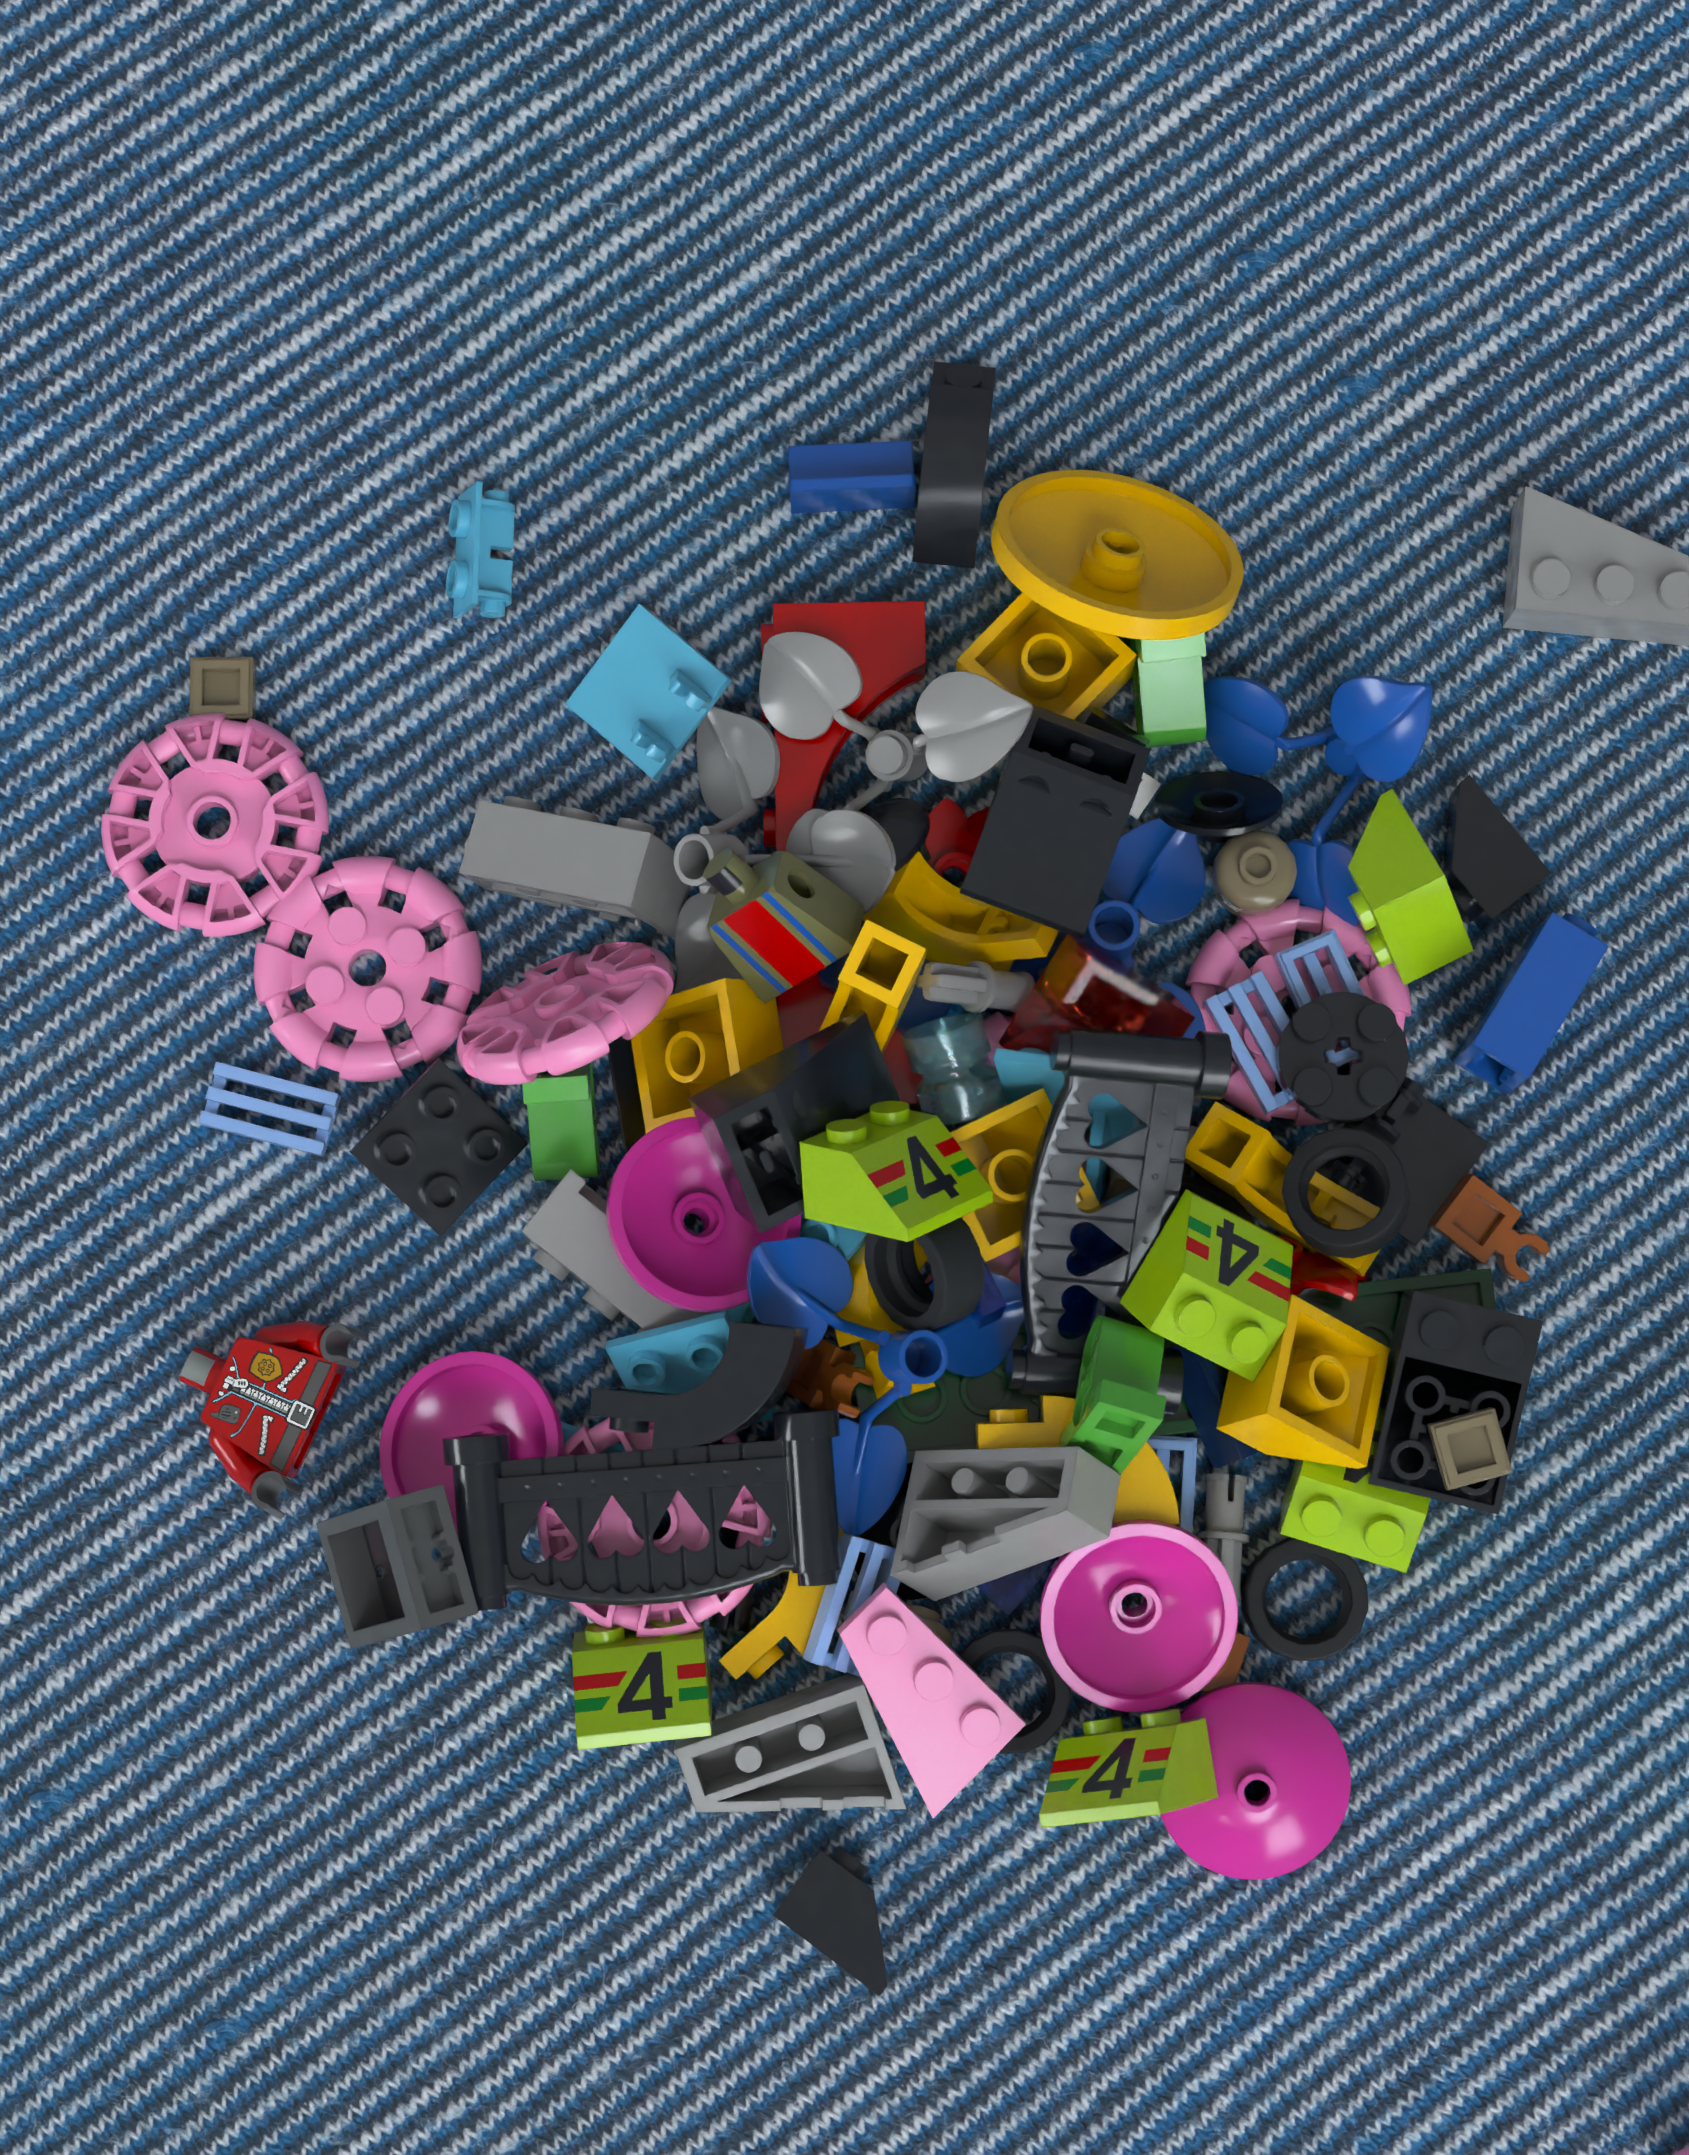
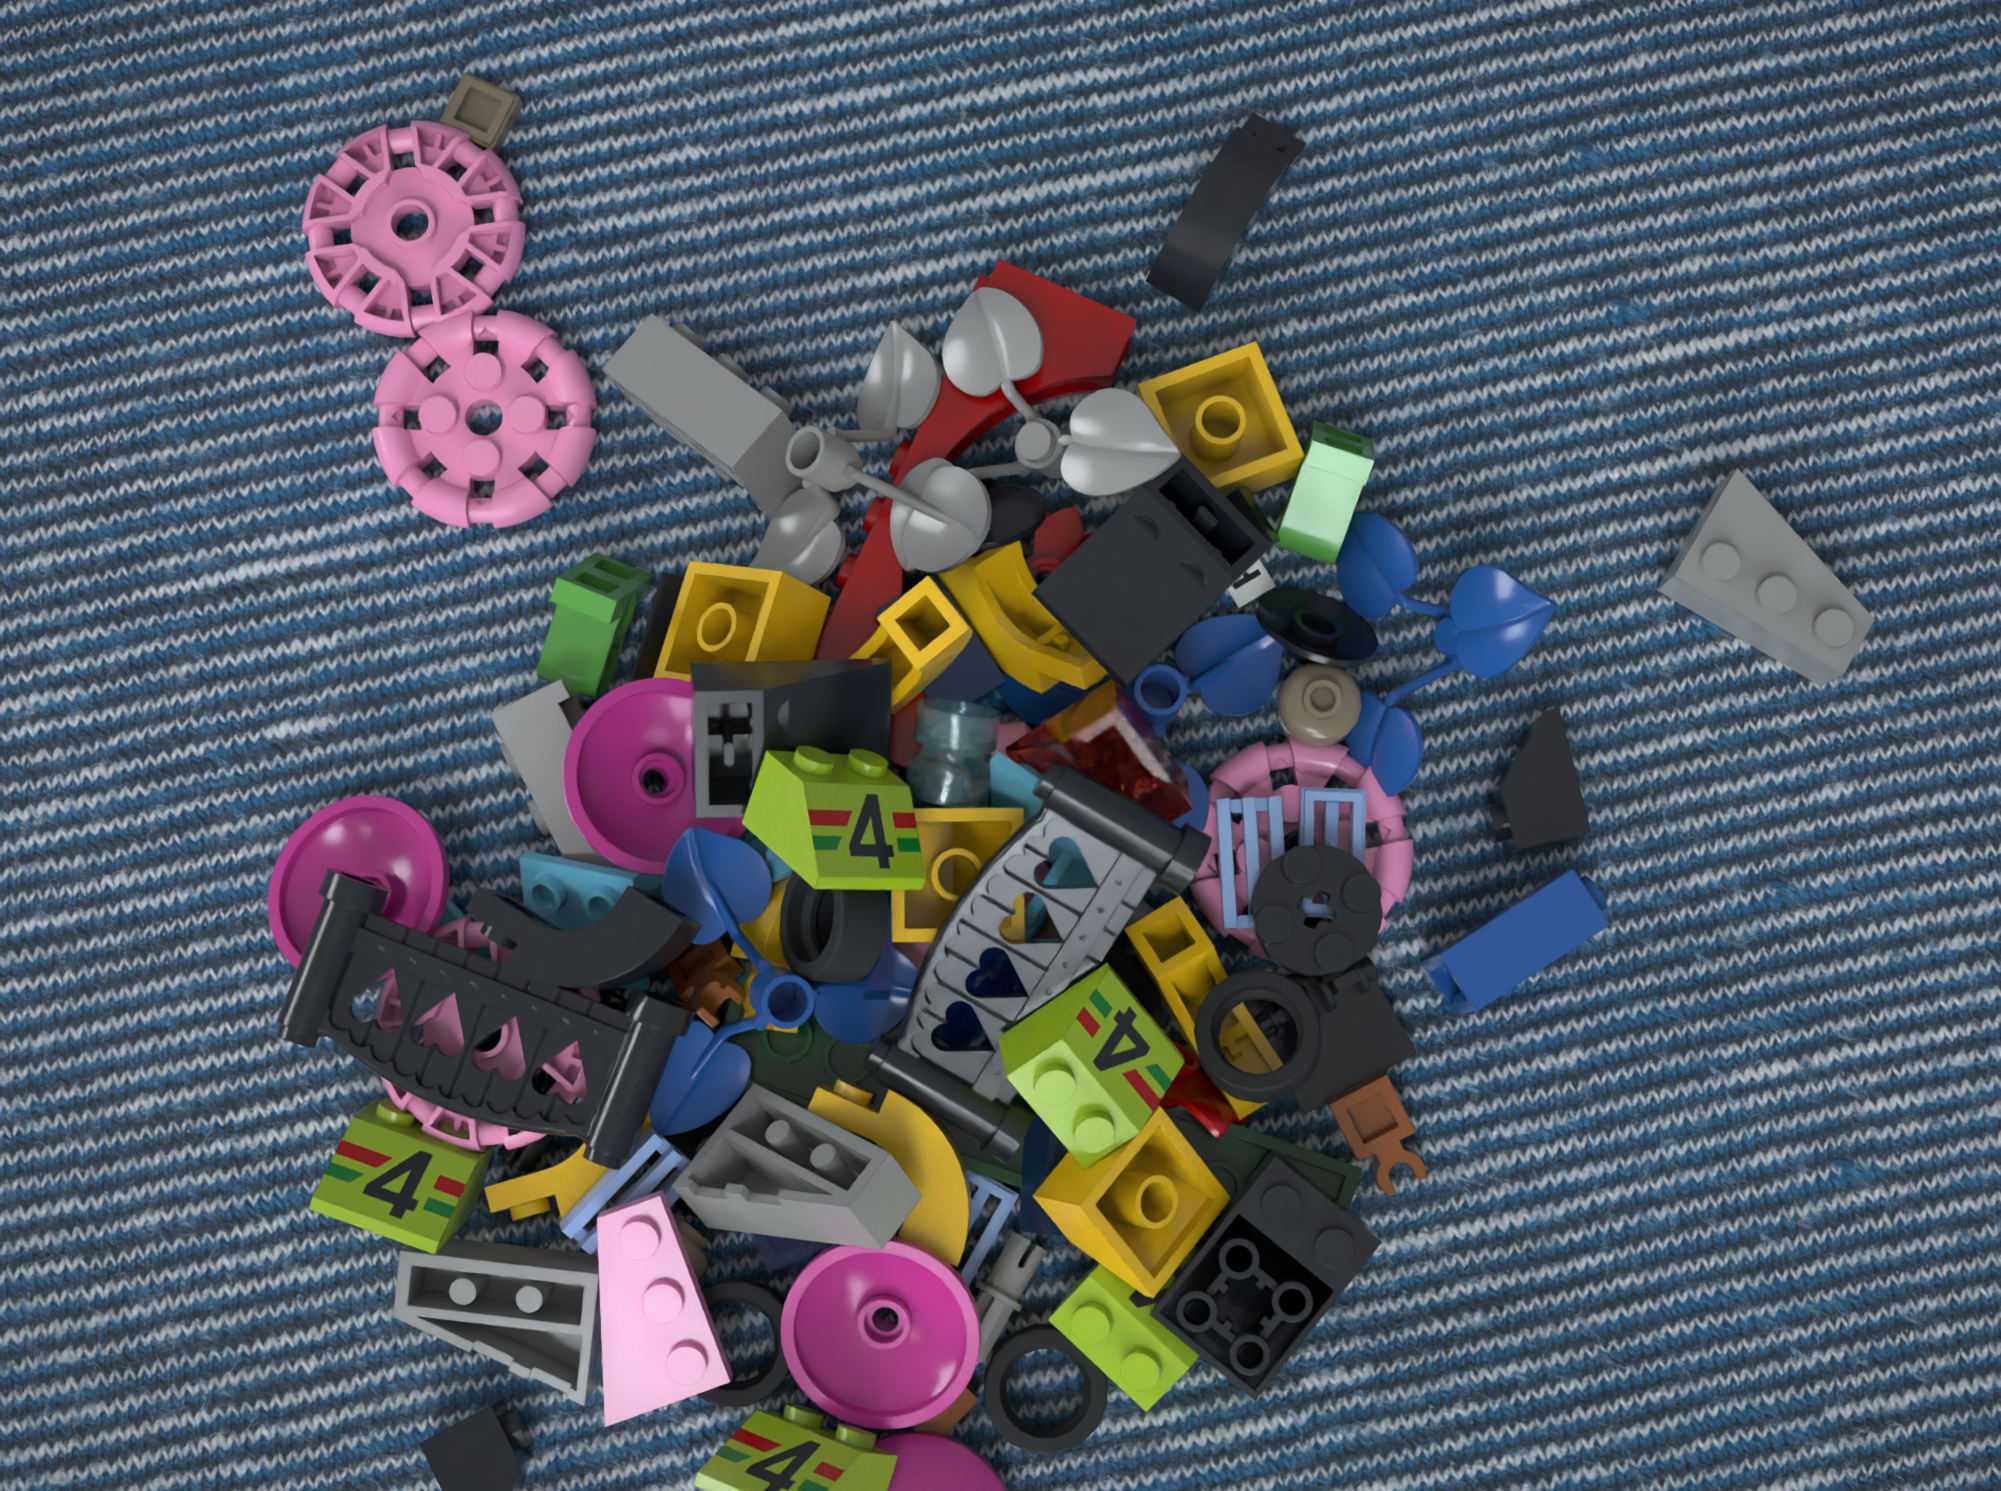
camera: 25 degrees right, 0 degrees up
torso [180,1320,367,1519] -> none
light blue tile [198,1062,341,1157] -> none
dark grey window [316,1484,479,1649] -> none
black hinge [349,1058,528,1236] -> none
medium azure hinge [446,481,515,619] -> none
bright pink plate [456,942,675,1085] -> none
medium azure plate [565,604,733,781] -> none
olive torso [703,848,865,1003] -> none
blue panel [788,440,916,514] -> none
light grey axle [917,961,1036,1013] -> none
yellow dish [991,470,1244,640] -> none
bright green tile [1059,1315,1166,1475] -> none
lime slope [1348,789,1474,986] -> none
dark tan tile [1427,1407,1512,1490] -> none

